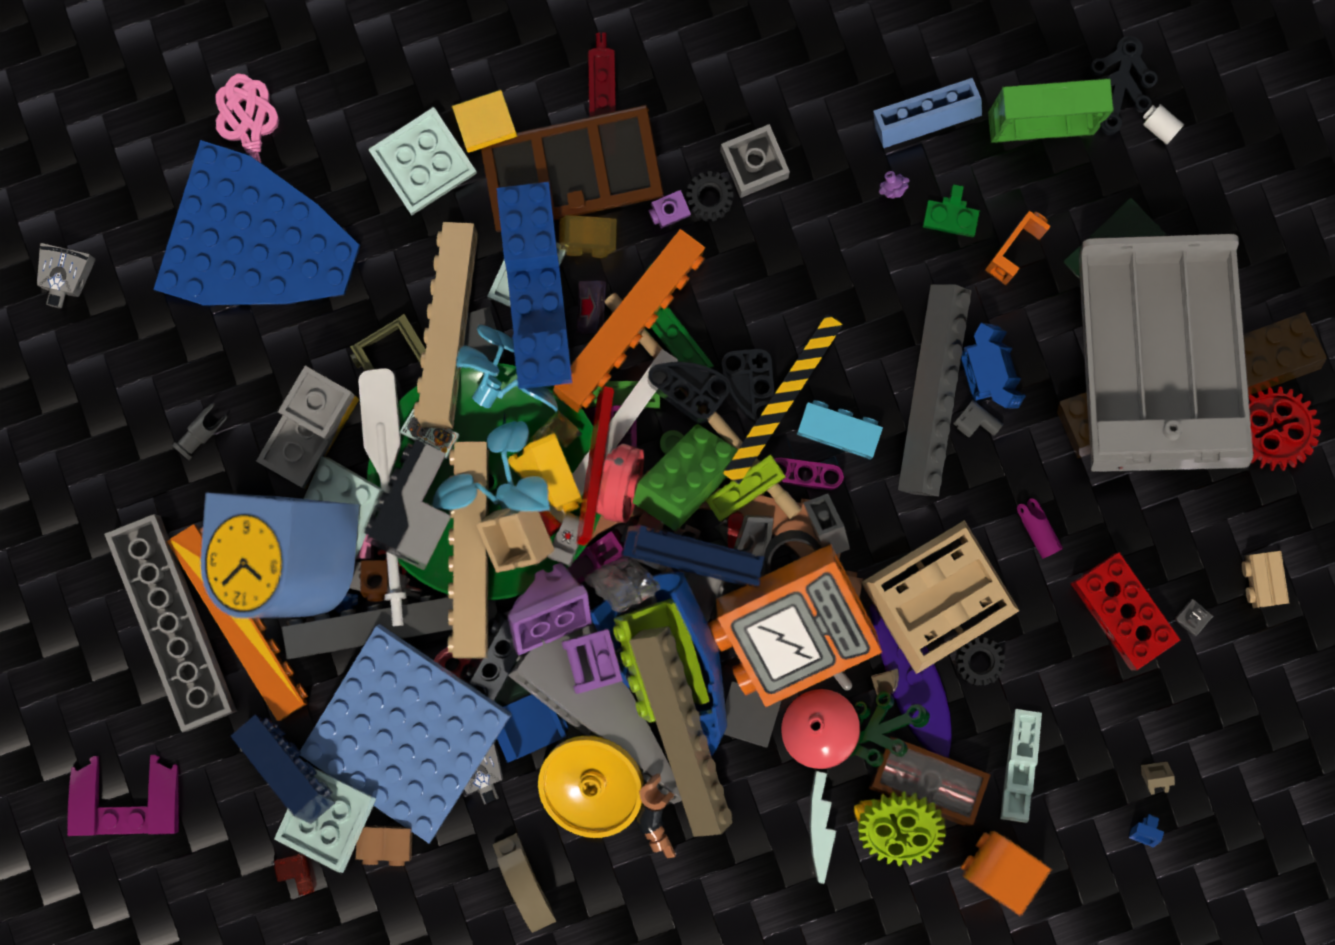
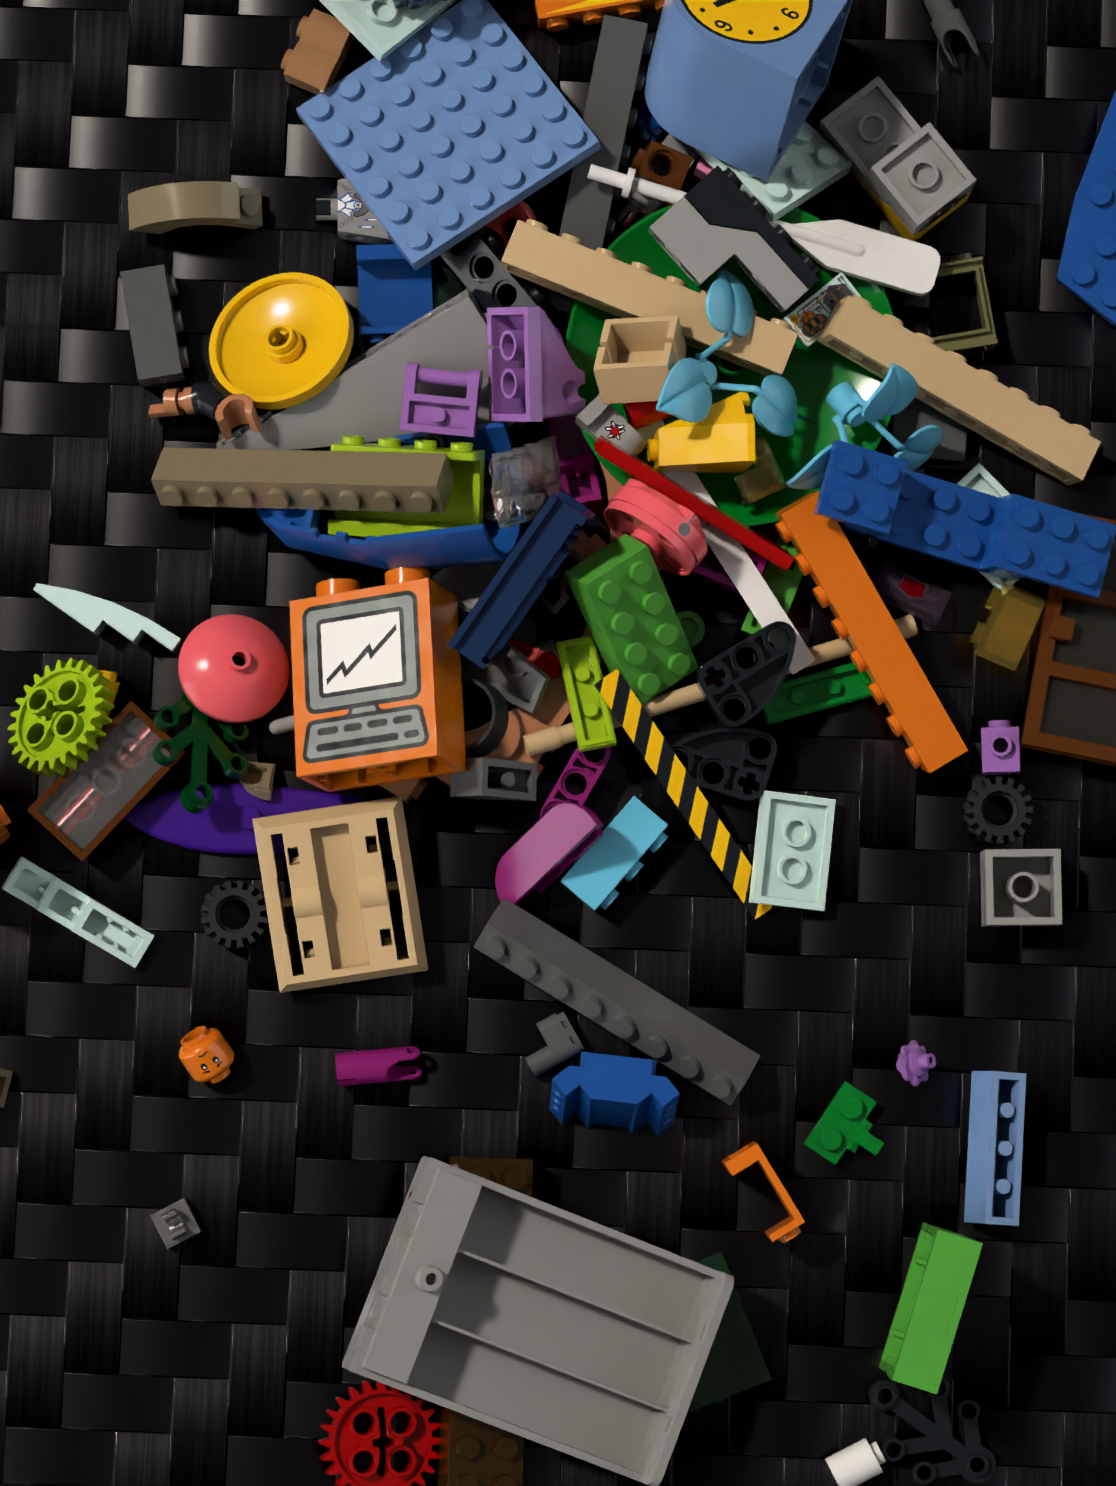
camera: 115 degrees right, 0 degrees up
dark grey tile [724,681,782,748] -> none
red brick [1071,553,1180,670] -> none
tan brick [1242,551,1289,608] -> none
none -> dark grey brick [120,264,190,387]
none -> orange head [178,1026,235,1084]
none -> magenta brick [495,803,604,907]
none -> light aqua plate [749,790,836,911]

